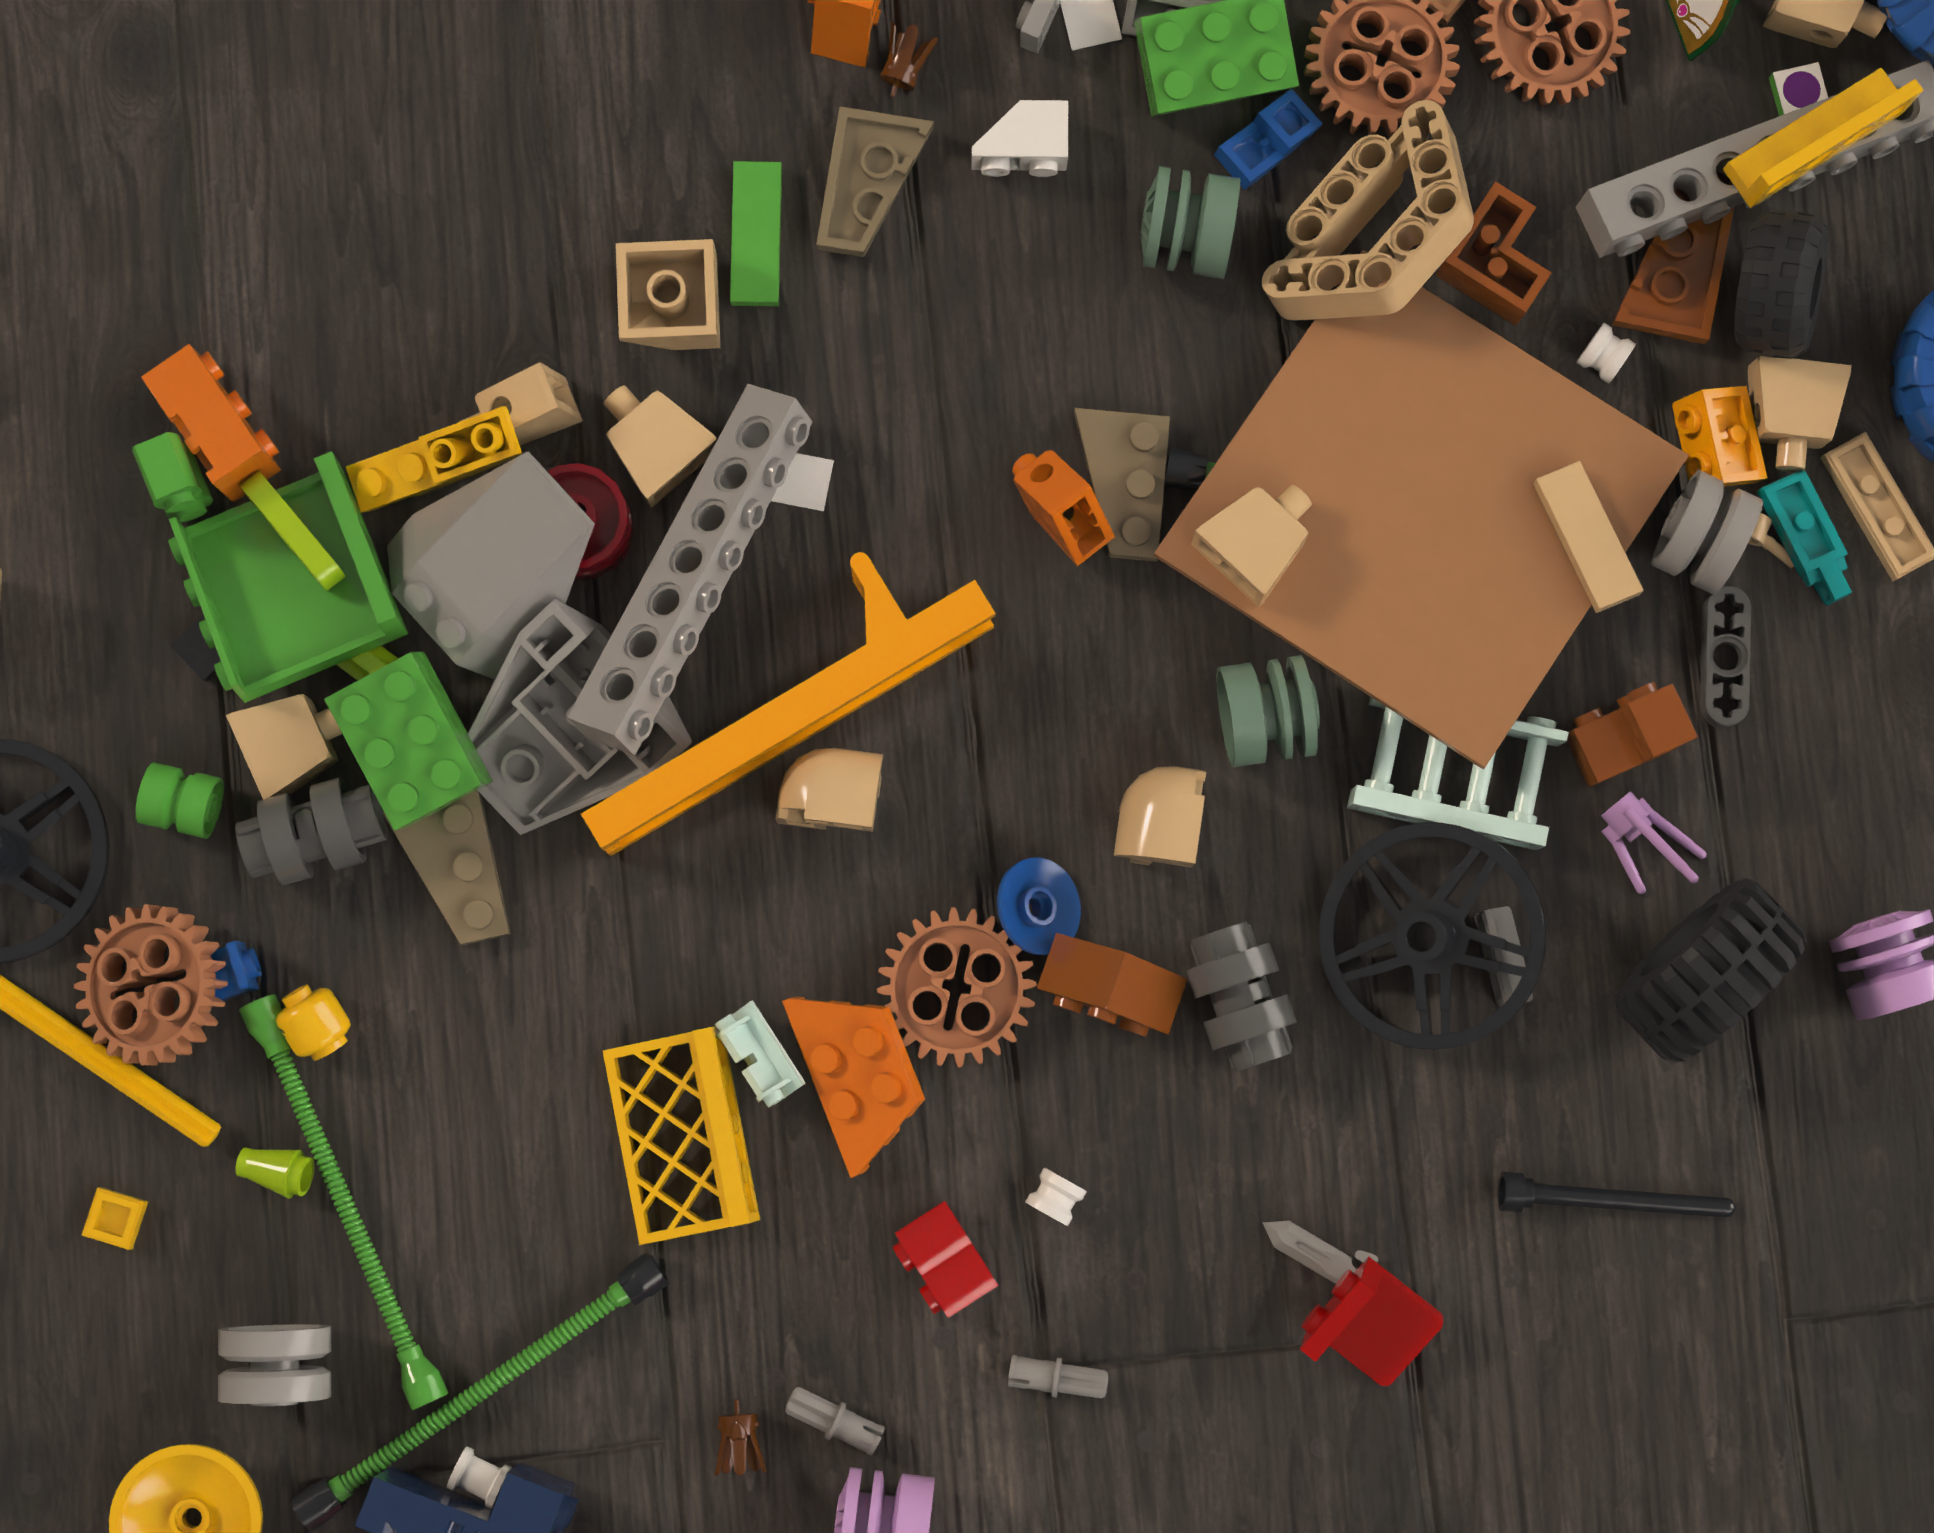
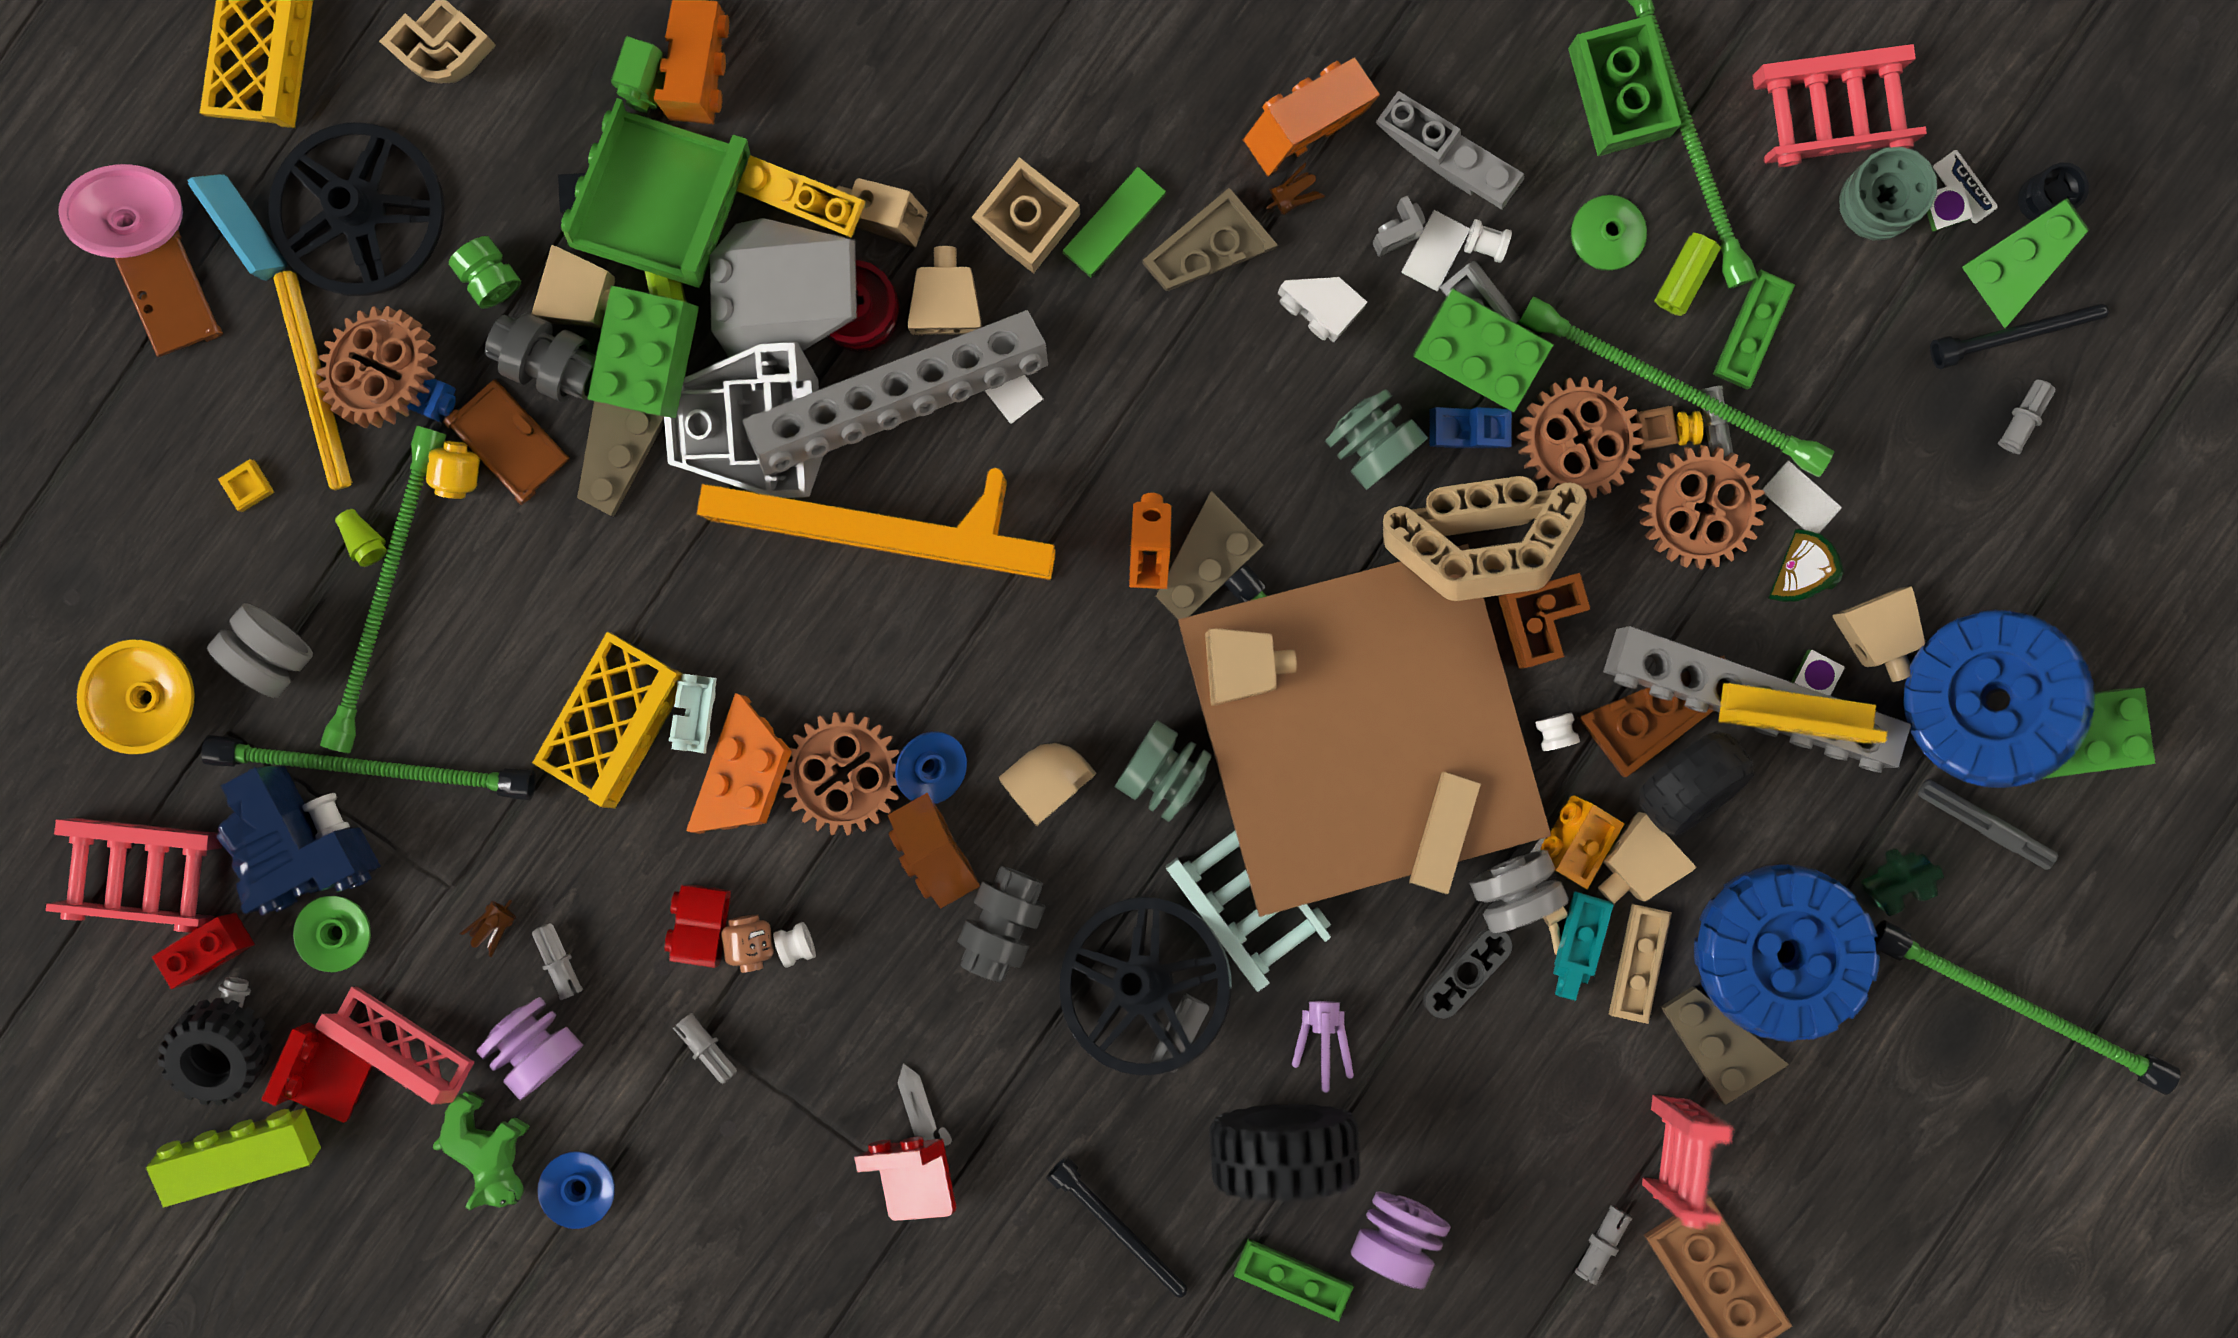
camera: 45 degrees right, 5 degrees up
lime beam [239,471,346,592] -> none
tan brick [775,748,883,832] -> none
dark orange brick [1567,681,1698,788] -> none
none -> dark orange door [443,379,570,505]
none -> nougat head [721,914,774,973]
none -> bright green tile [1233,1238,1354,1322]

